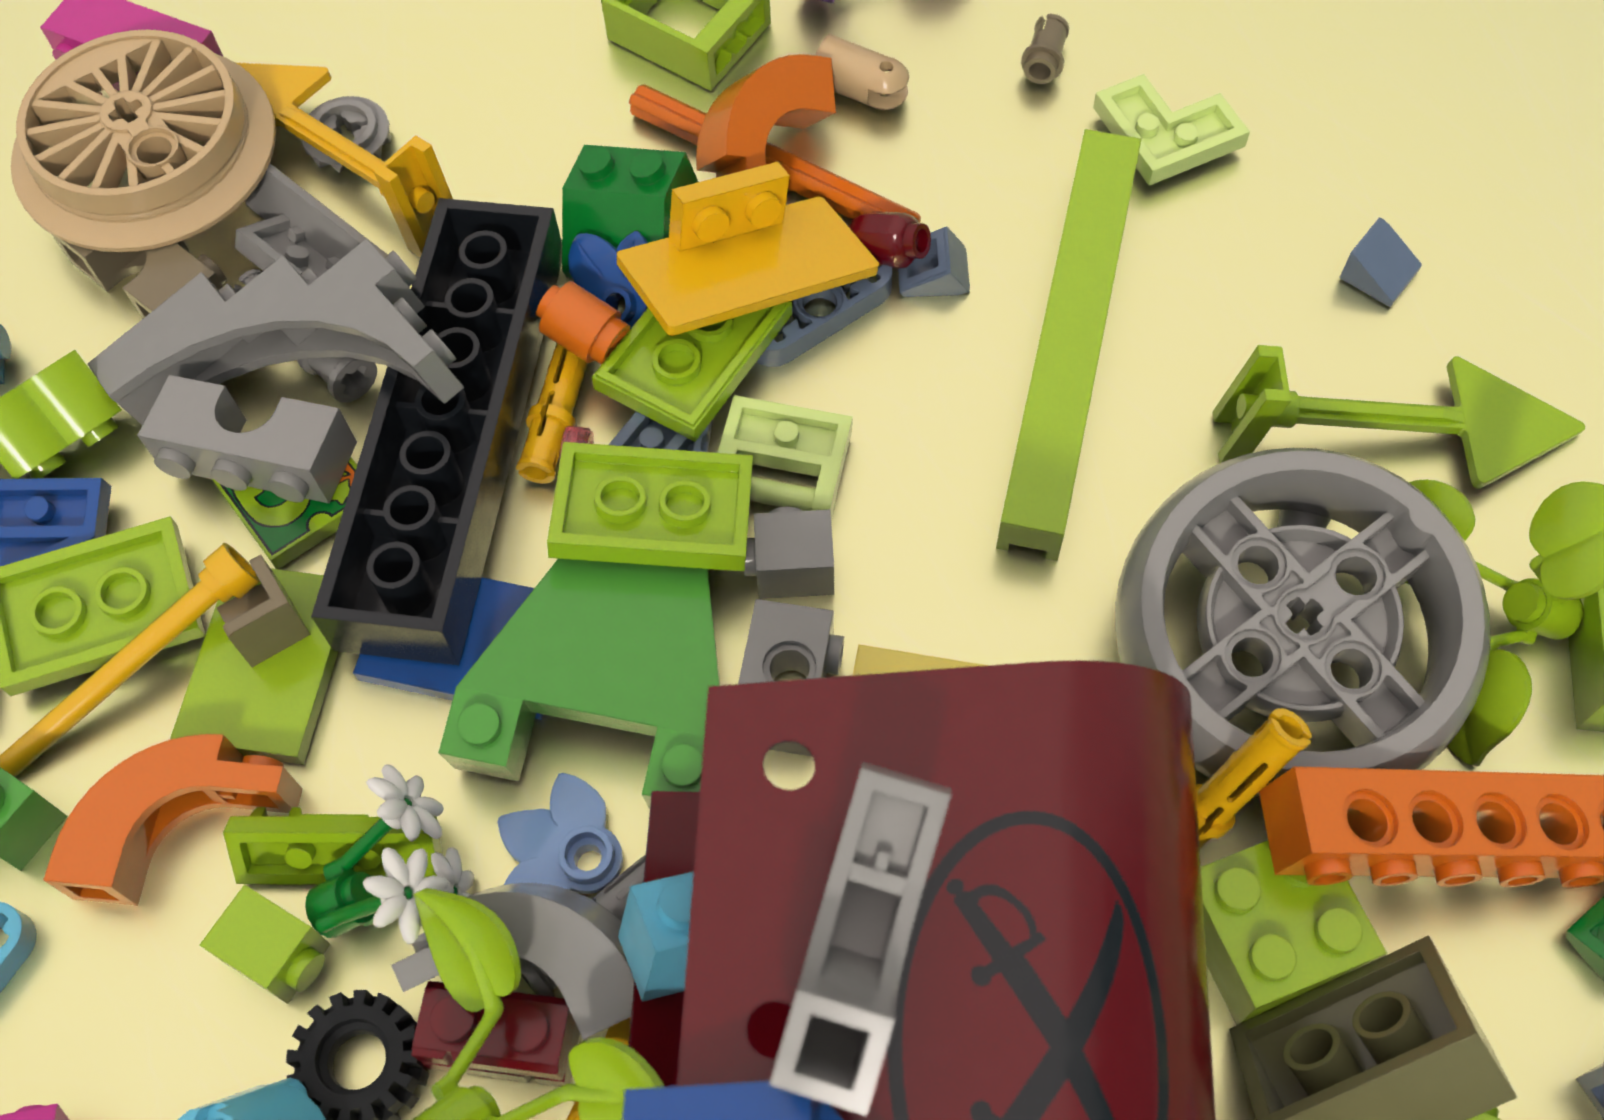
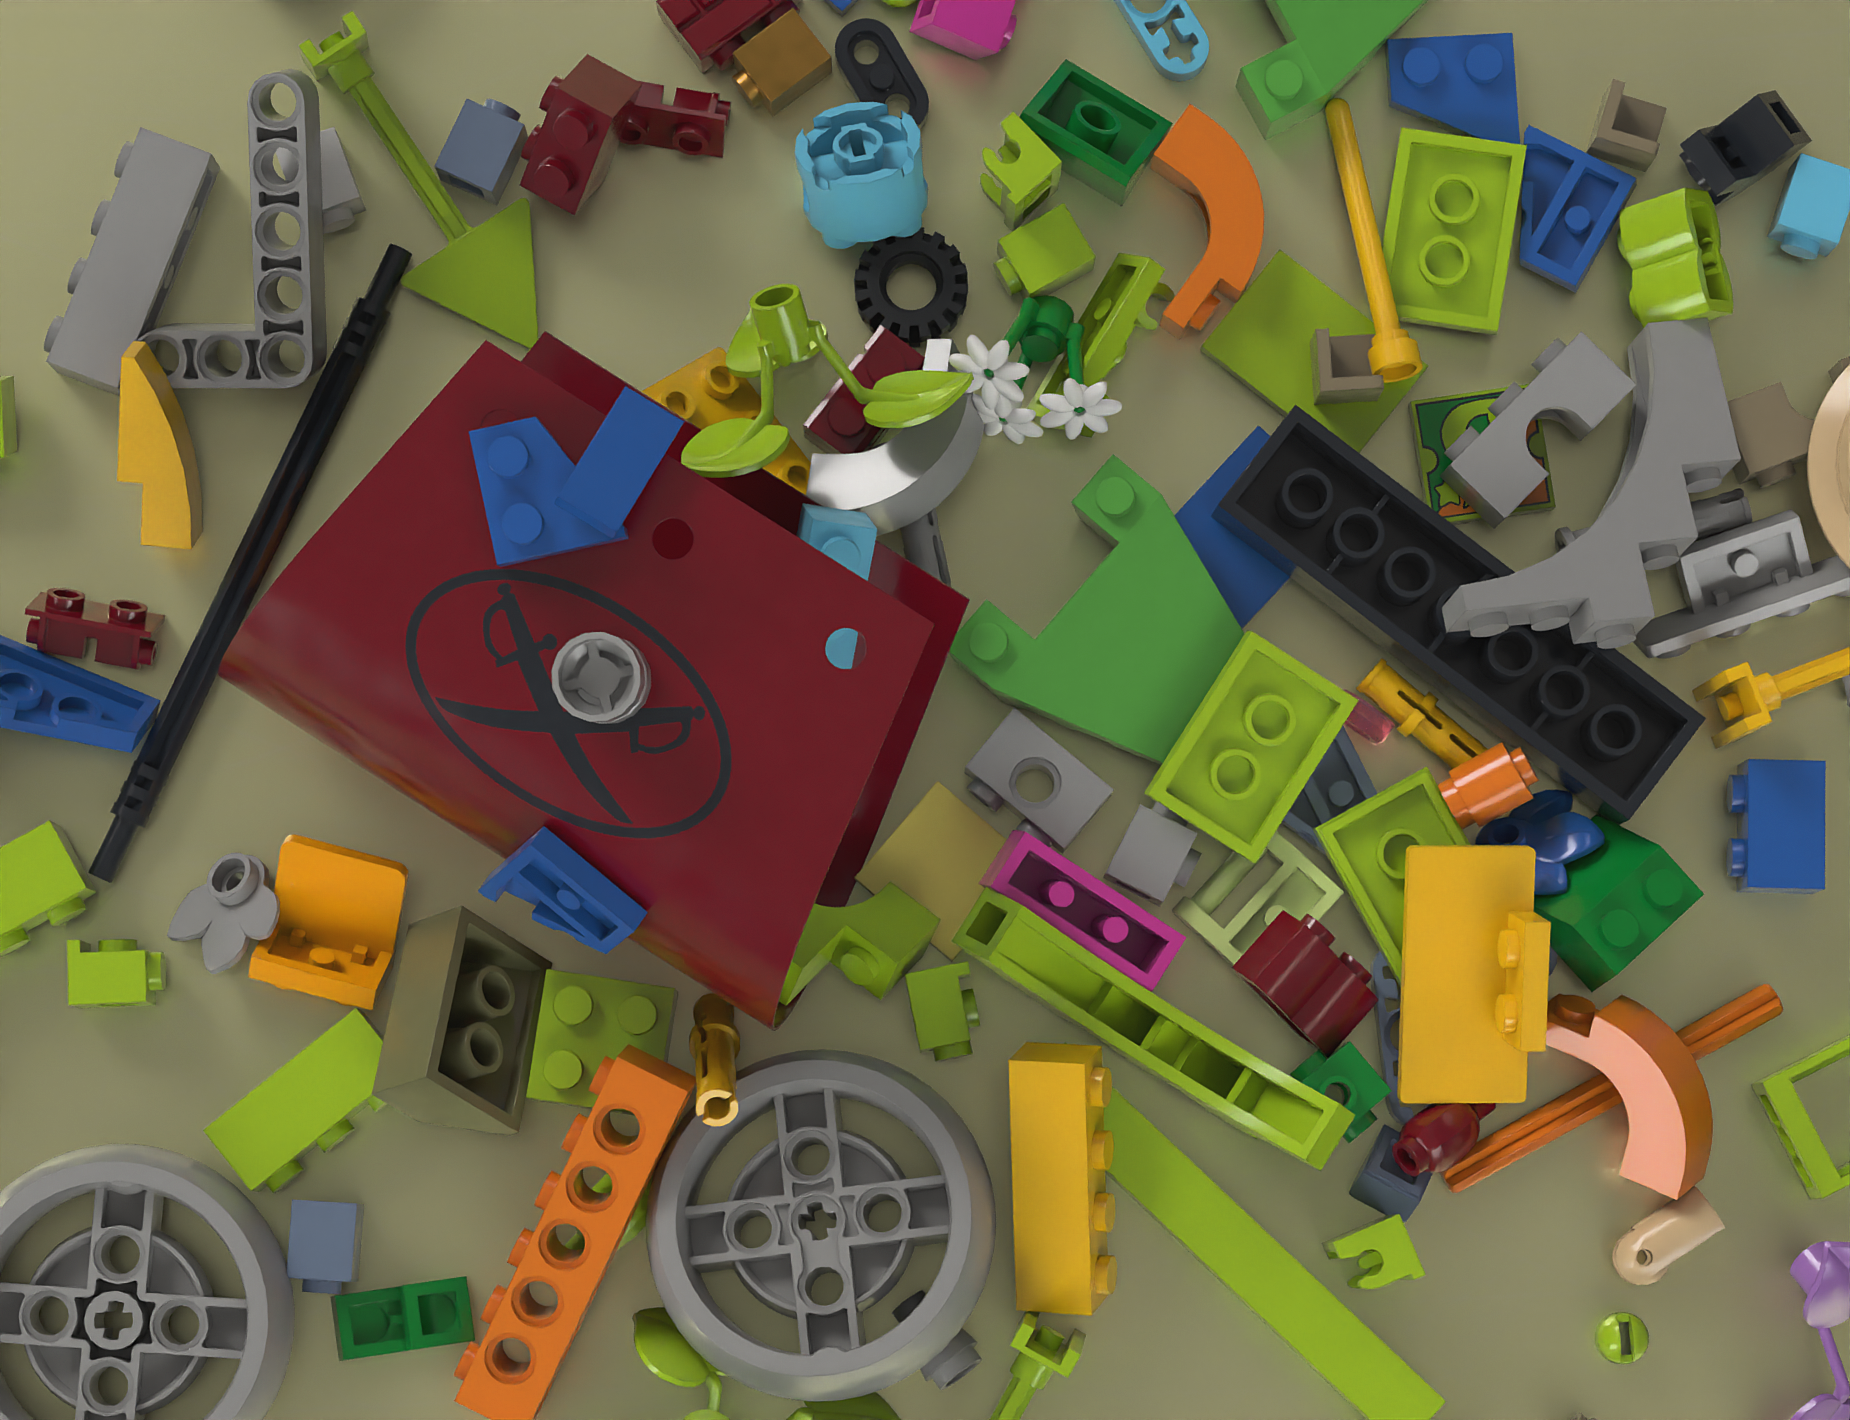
camera: 115 degrees right, 20 degrees up
light blue plate [497,773,623,894] -> none
light grey arch [769,762,951,1116] -> none
none -> blue wing [478,826,648,954]
none -> light grey wheel [551,632,651,724]
none -> lime brick [904,961,980,1062]
none -> lime arch [952,887,1355,1171]
none -> dark pink brick [978,830,1186,992]
none -> lime hinge [980,111,1062,232]
none -> yellow brick [1008,1042,1117,1316]
none -> green slope [1020,59,1173,206]
none -> dark red brick [1231,910,1379,1058]
none -> green brick [1290,1041,1392,1144]
none -> lime hinge [1322,1214,1426,1289]
none -> lime hinge [1595,1312,1649,1364]
none -> blue brick [1726,759,1826,894]

